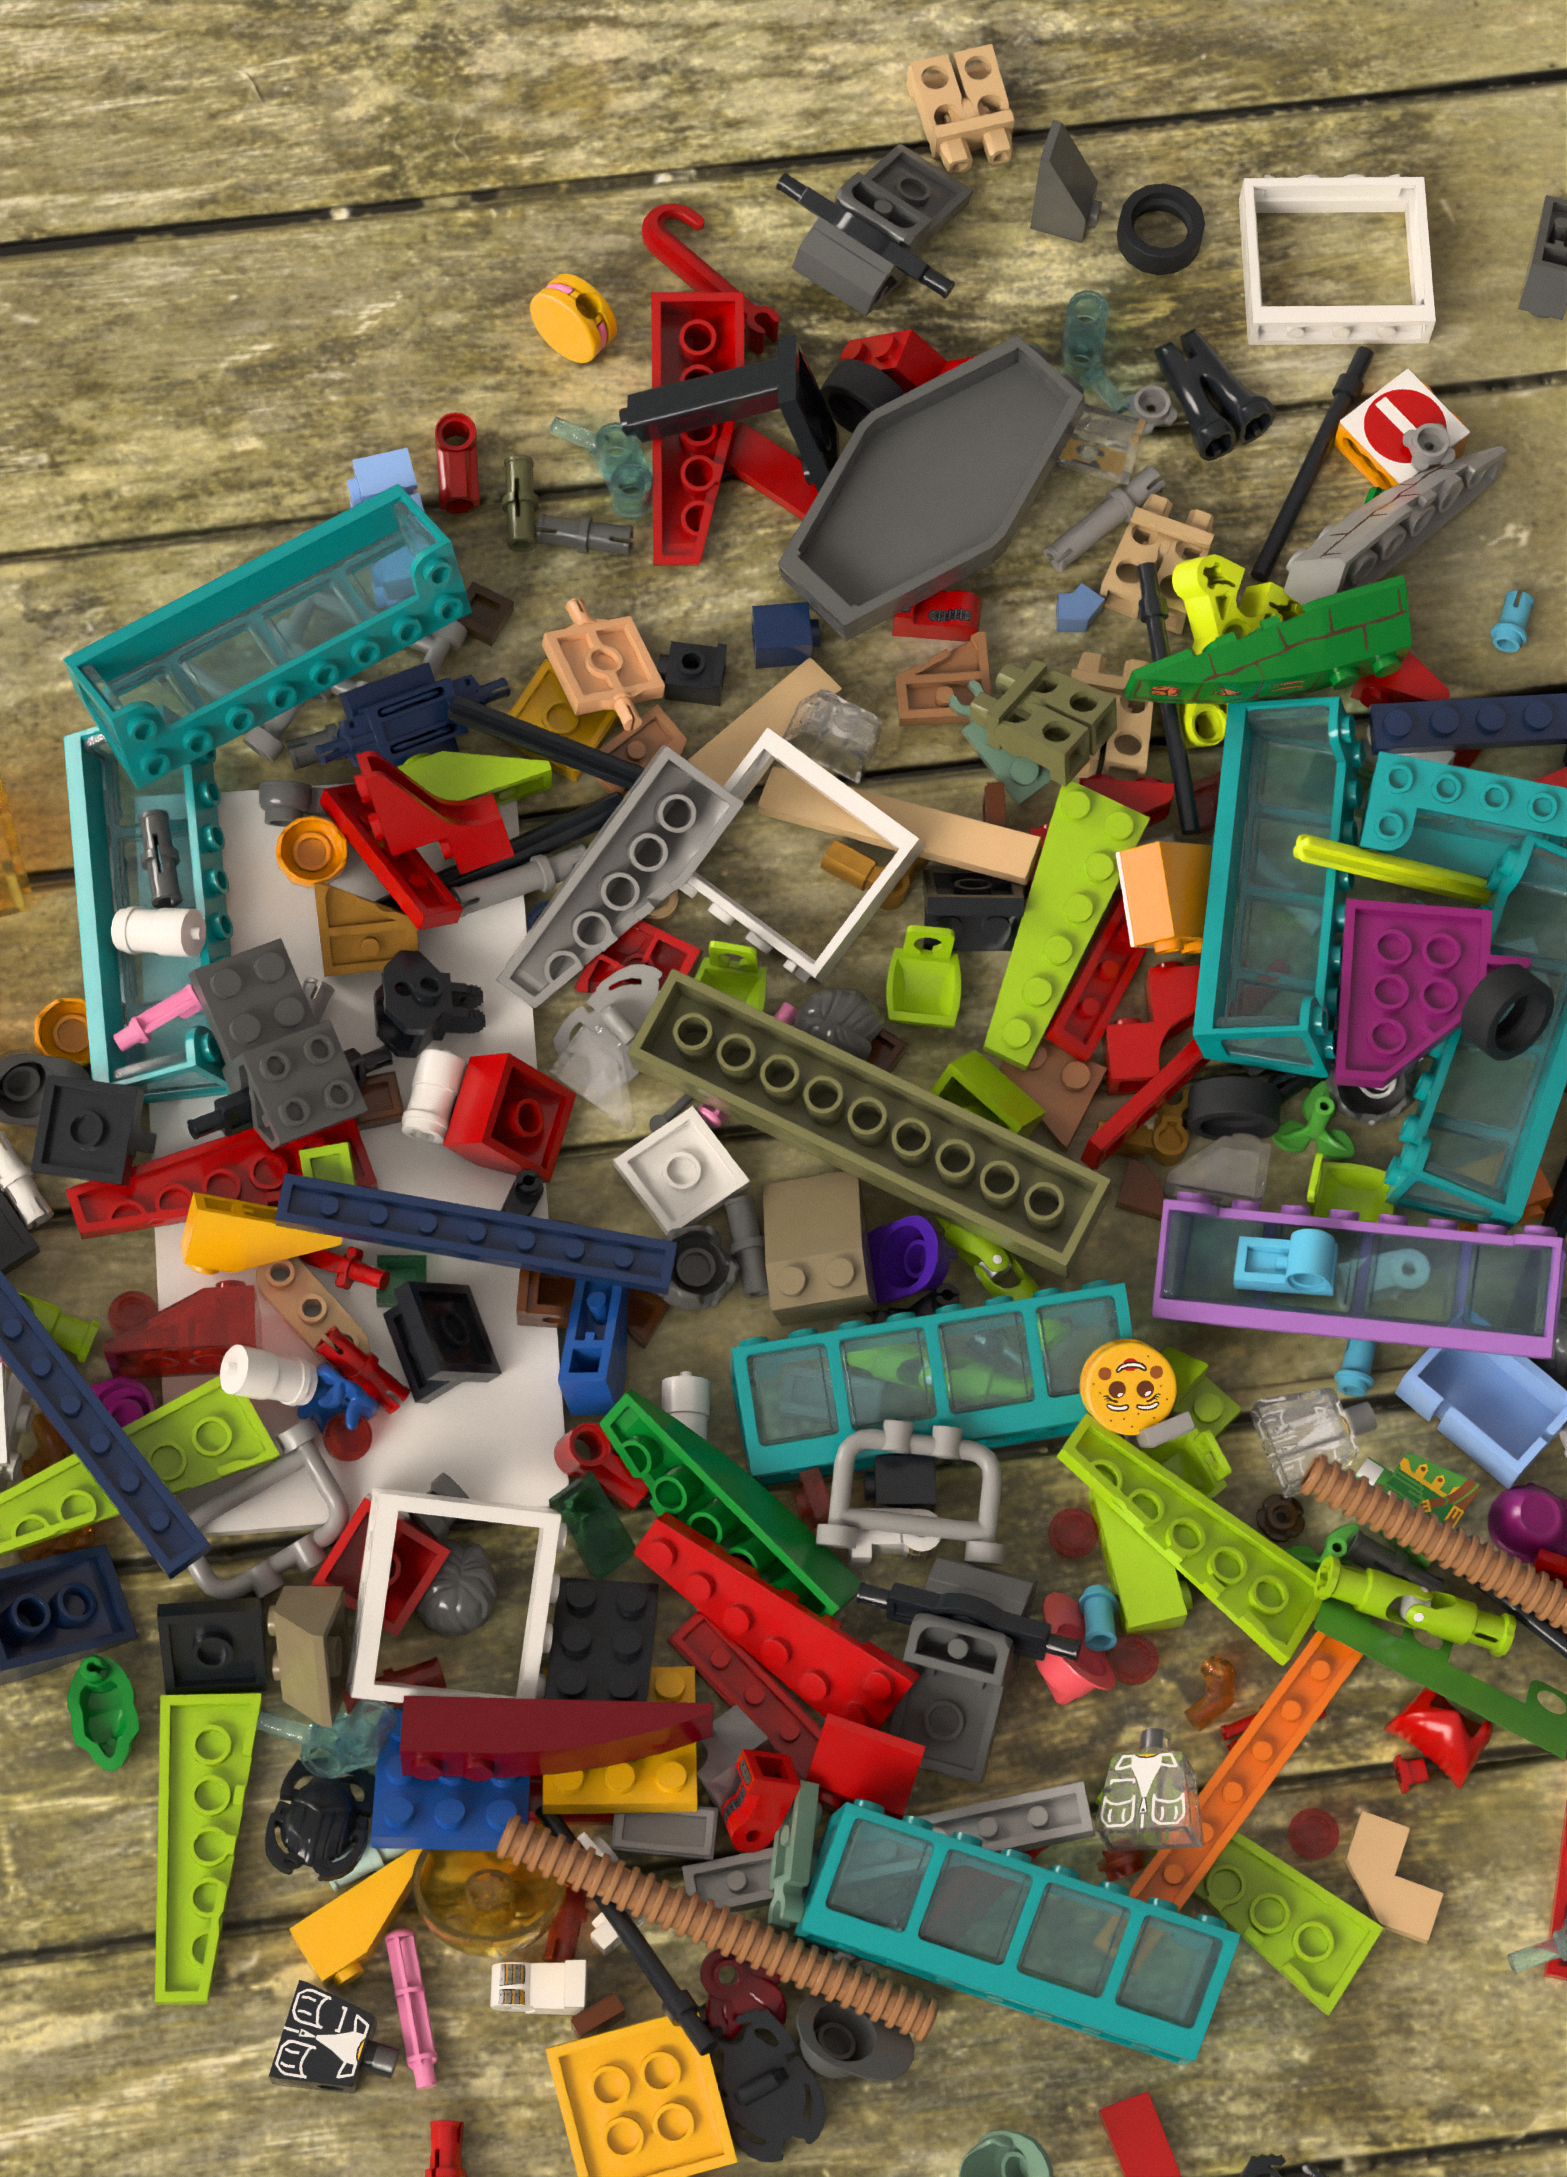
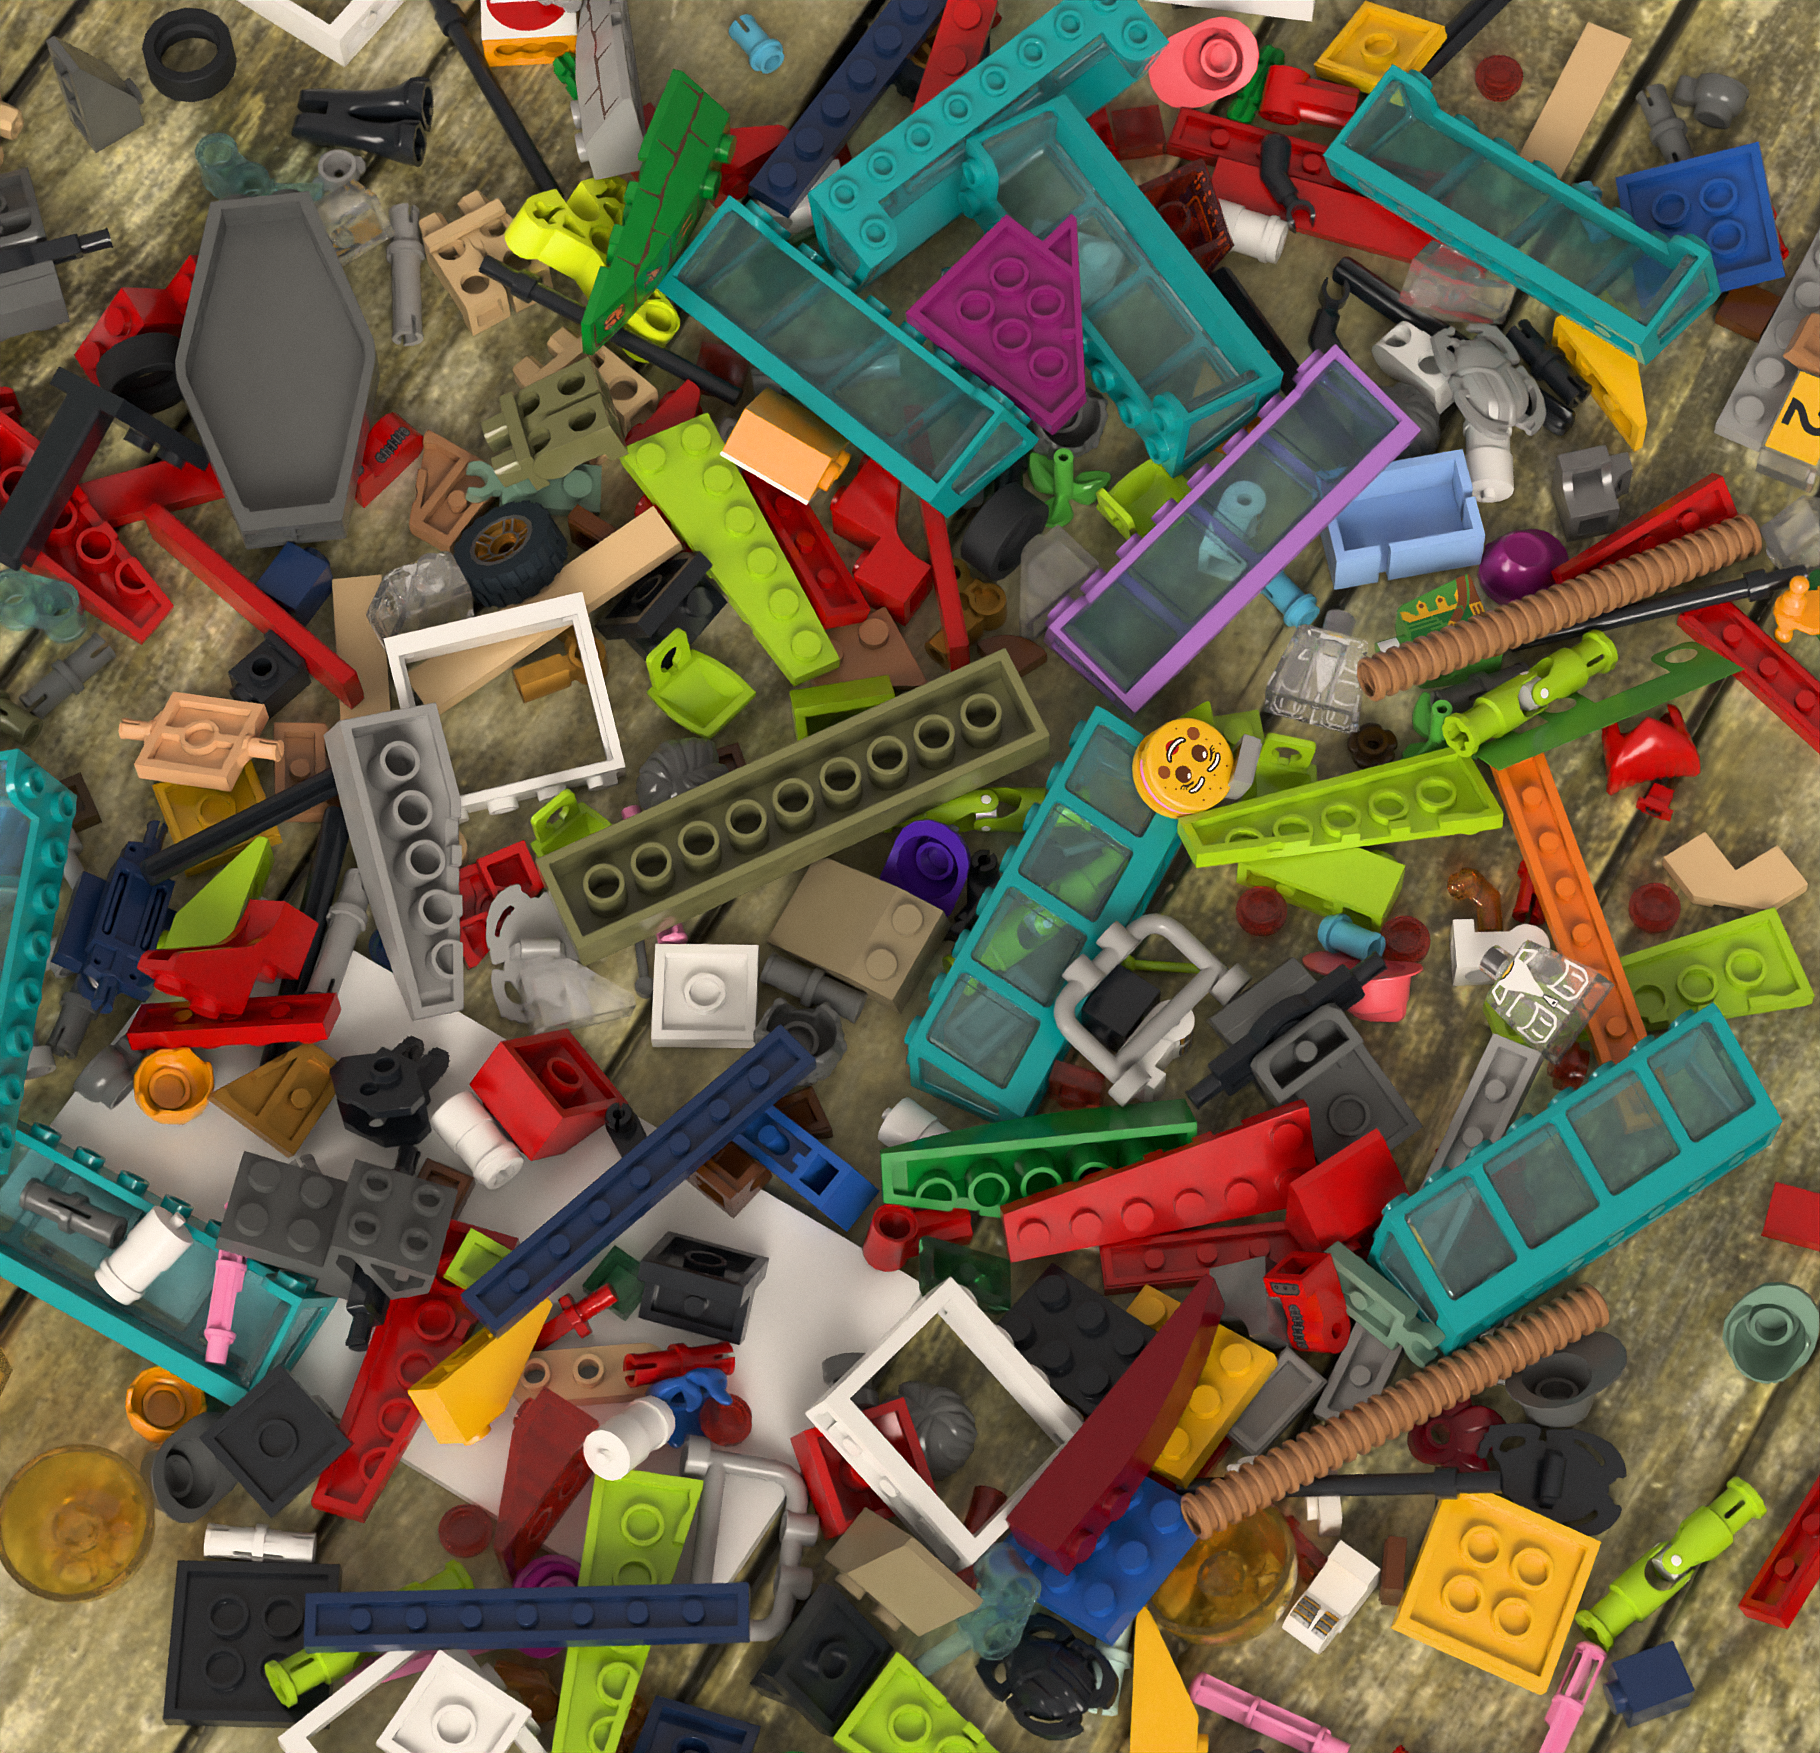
camera: 45 degrees left, 5 degrees down
medium blue piece [1056,583,1105,632] -> none
medium azure plate [1233,1229,1339,1296] -> none
neon yellow axle [1293,834,1491,905] -> none
black tyre [1460,964,1555,1061] -> none
none -> red tile [142,502,364,710]
none -> black wheel [452,500,568,608]
none -> lime hinge [1120,955,1223,974]
none -> white leg [1449,919,1550,986]

